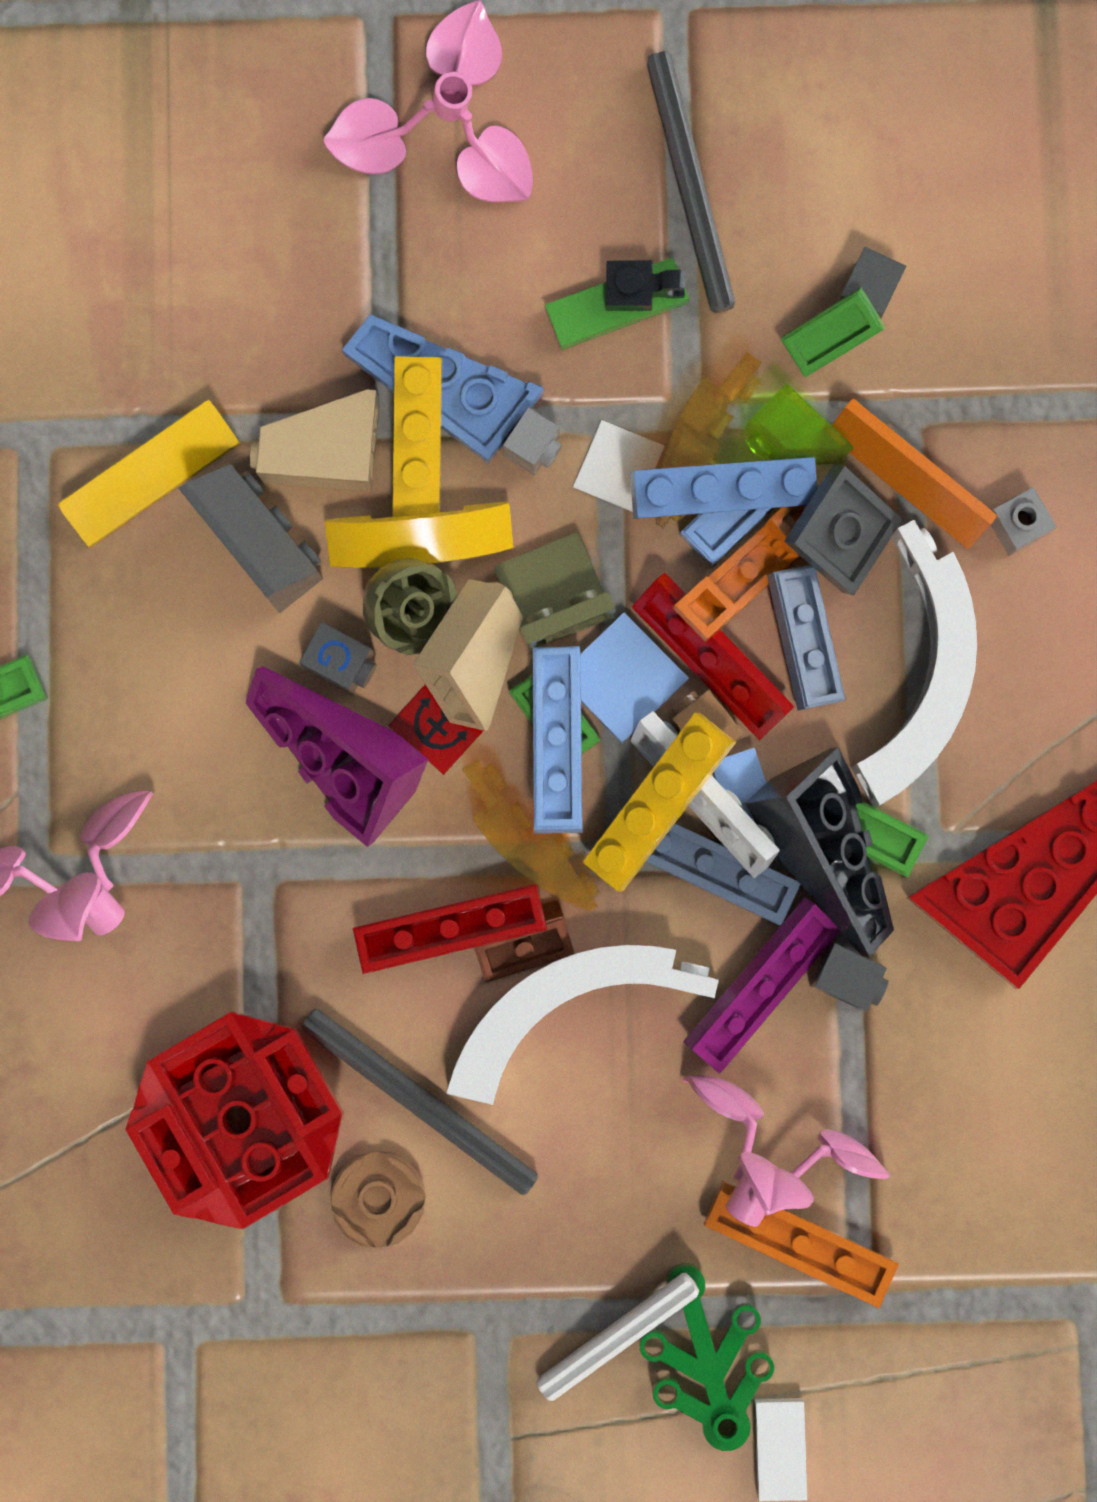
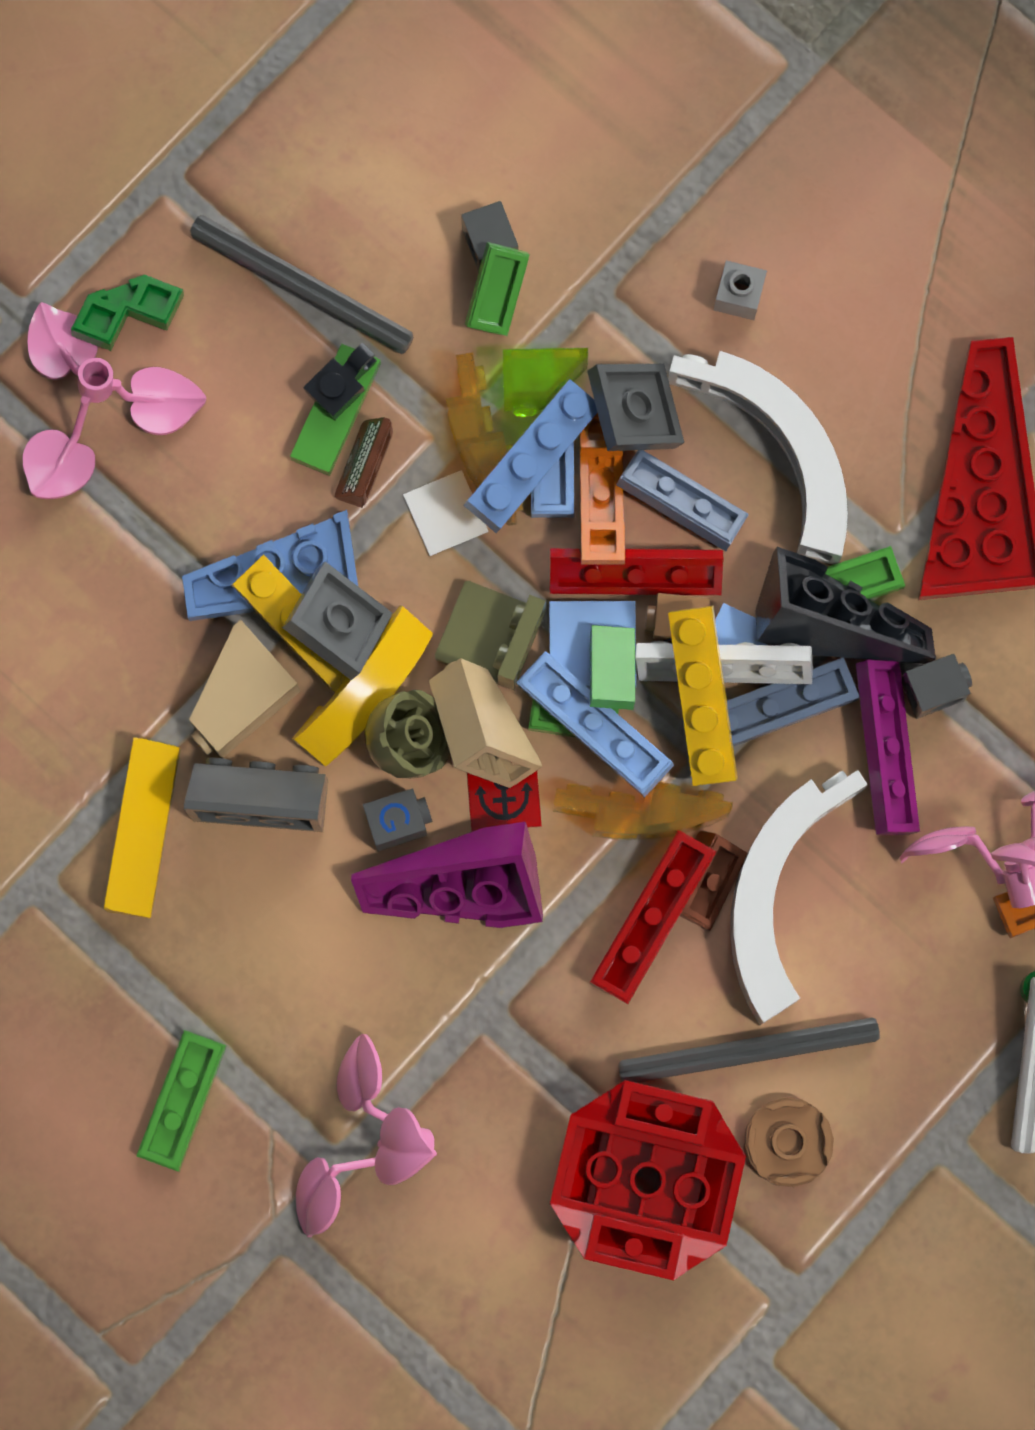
camera: 50 degrees left, 5 degrees down
light grey plate [503,407,562,476] -> none
orange tile [826,398,998,550] -> none
none -> green tile [71,274,184,351]
none -> dark grey plate [282,561,393,680]
none -> copper slope [335,417,393,508]
none -> tile [590,625,635,710]

